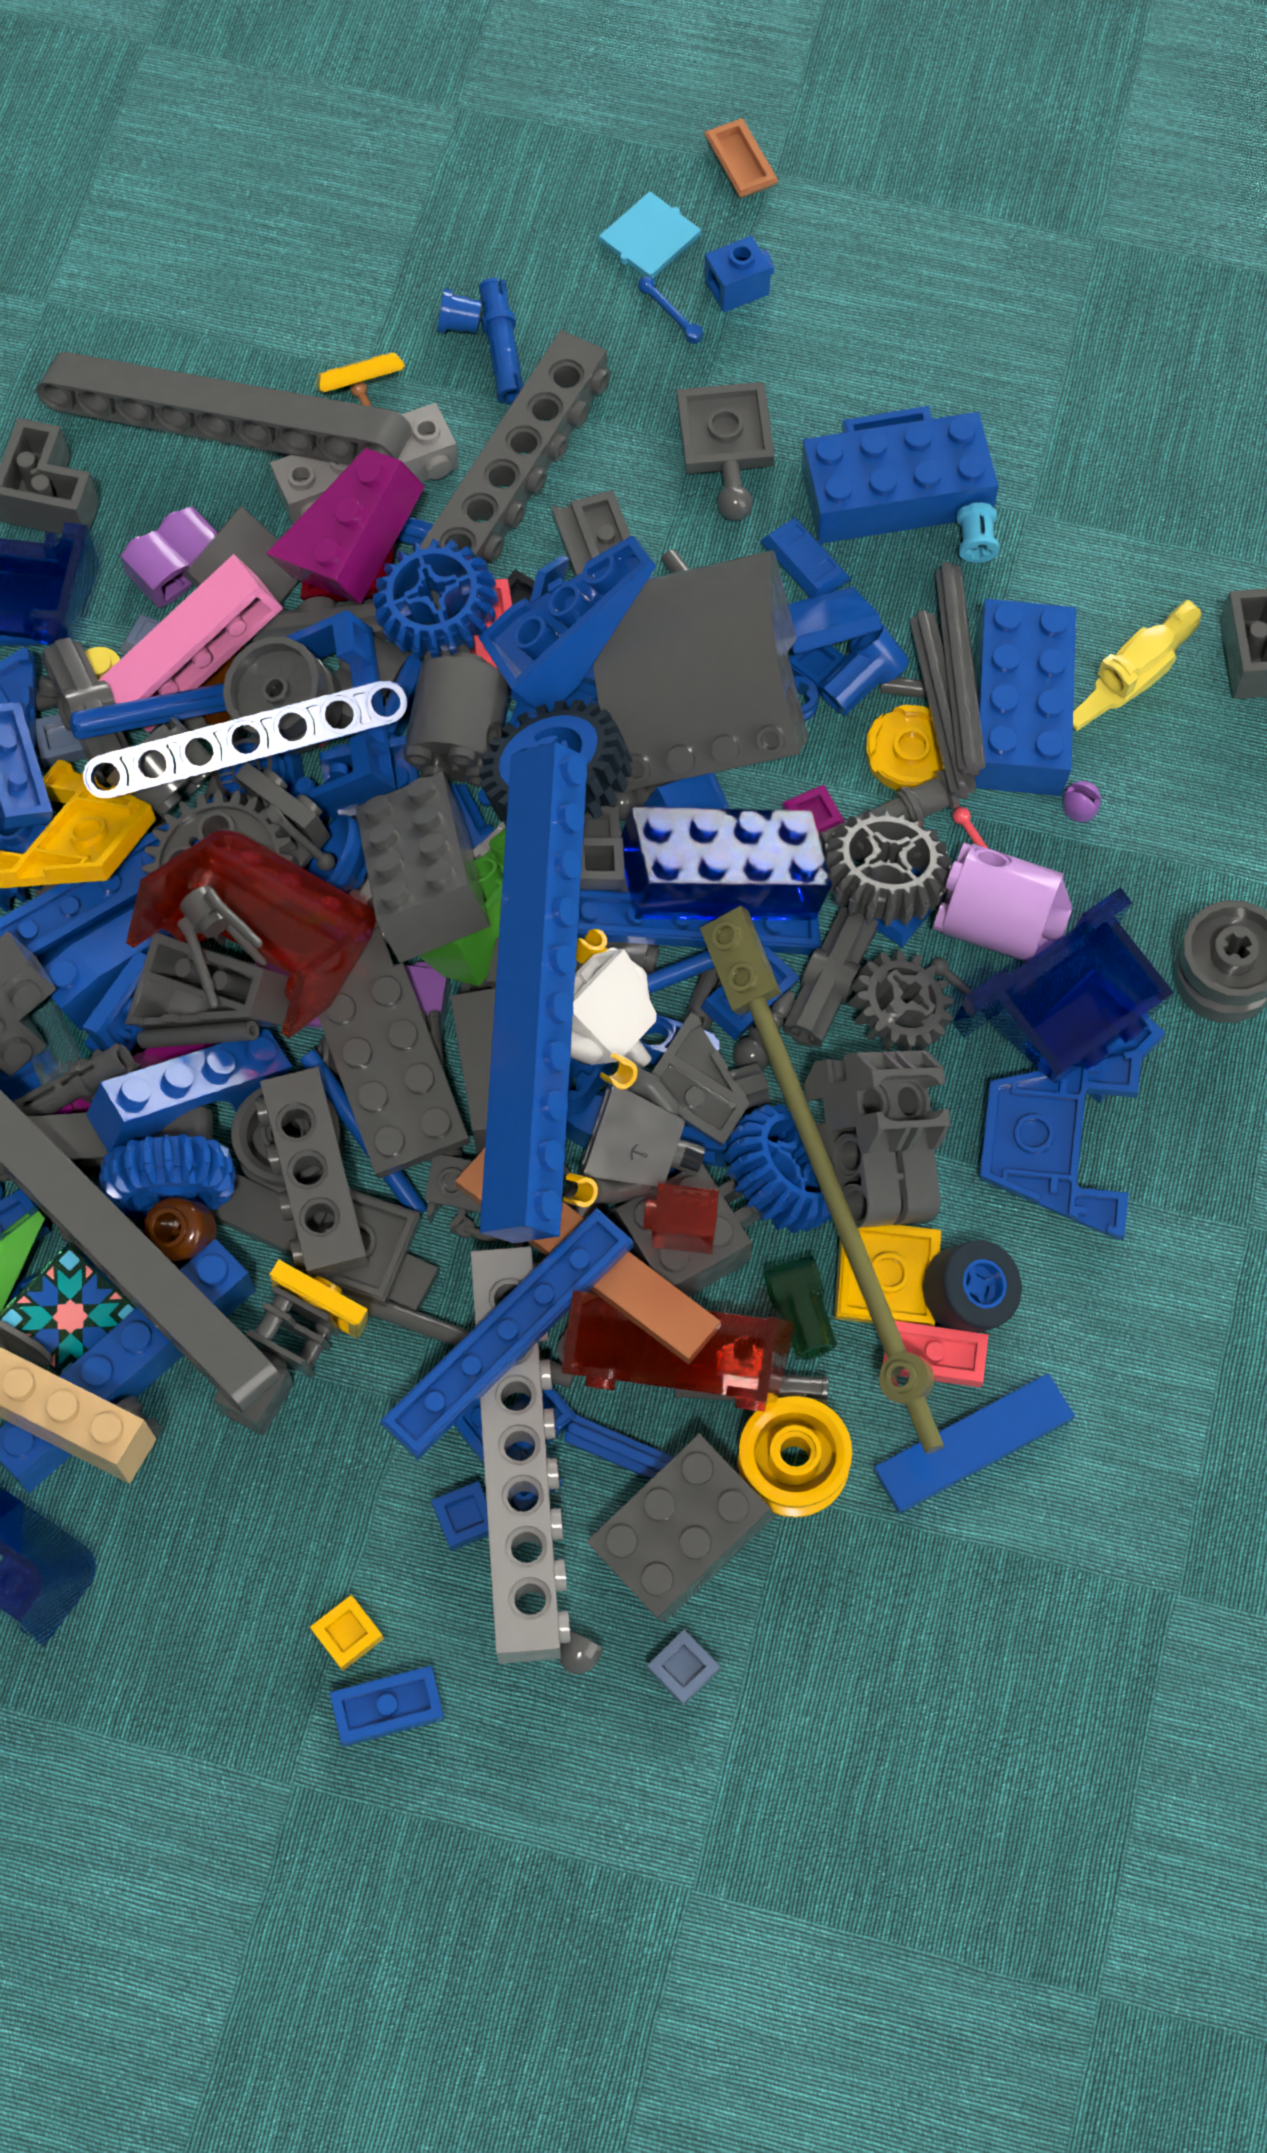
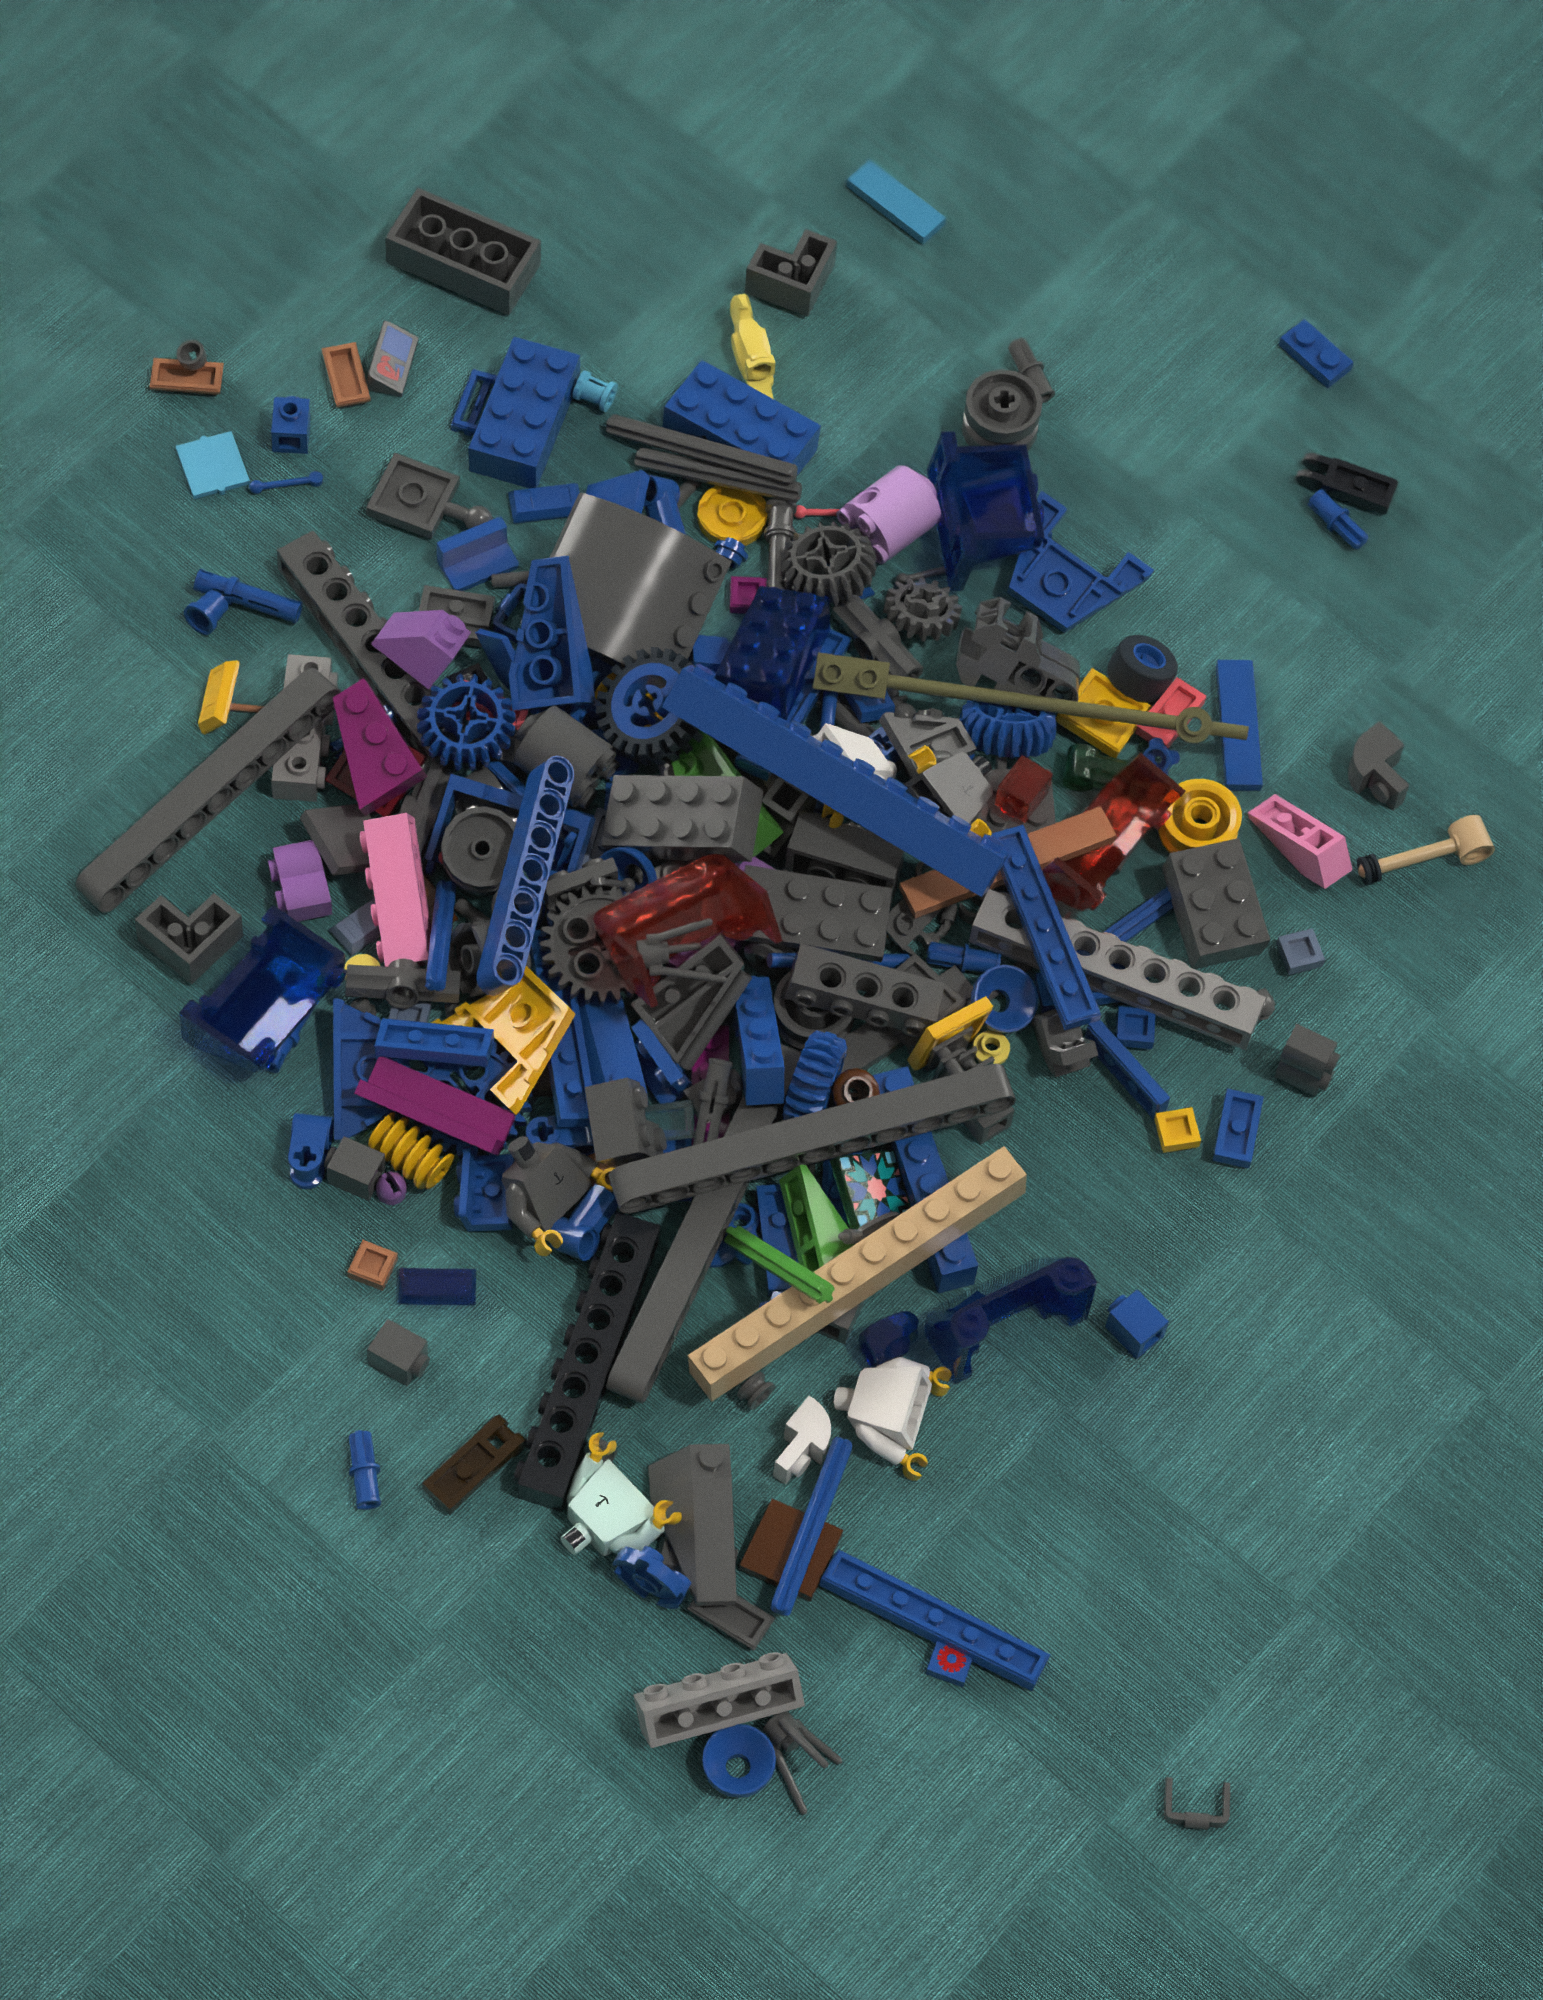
camera: 70 degrees left, 5 degrees down
medium lavender hinge [1062,780,1101,822] -> none
none -> dark grey hinge [176,340,207,371]
none -> nougat tile [321,342,371,408]
none -> slope [368,320,418,397]
none -> medium lavender slope [371,610,471,689]
none -> dark grey brick [385,187,541,315]
none -> blue panel [437,516,519,591]
none -> blue plate [714,537,749,568]
none -> blue axle [926,942,1001,973]
none -> blue piece [971,965,1038,1033]
none -> light yellow plate [973,1031,1010,1064]
none -> dark grey brick [1031,1008,1098,1077]
none -> blue tile [1084,1020,1170,1120]
none -> blue brick [1105,1289,1169,1359]
none -> blue plate [1137,738,1180,779]
none -> bright pink slope [1248,794,1352,889]
none -> dark grey brick [1274,1024,1341,1096]
none -> dark grey brick [1348,721,1409,811]
none -> tan piece [1357,815,1495,886]

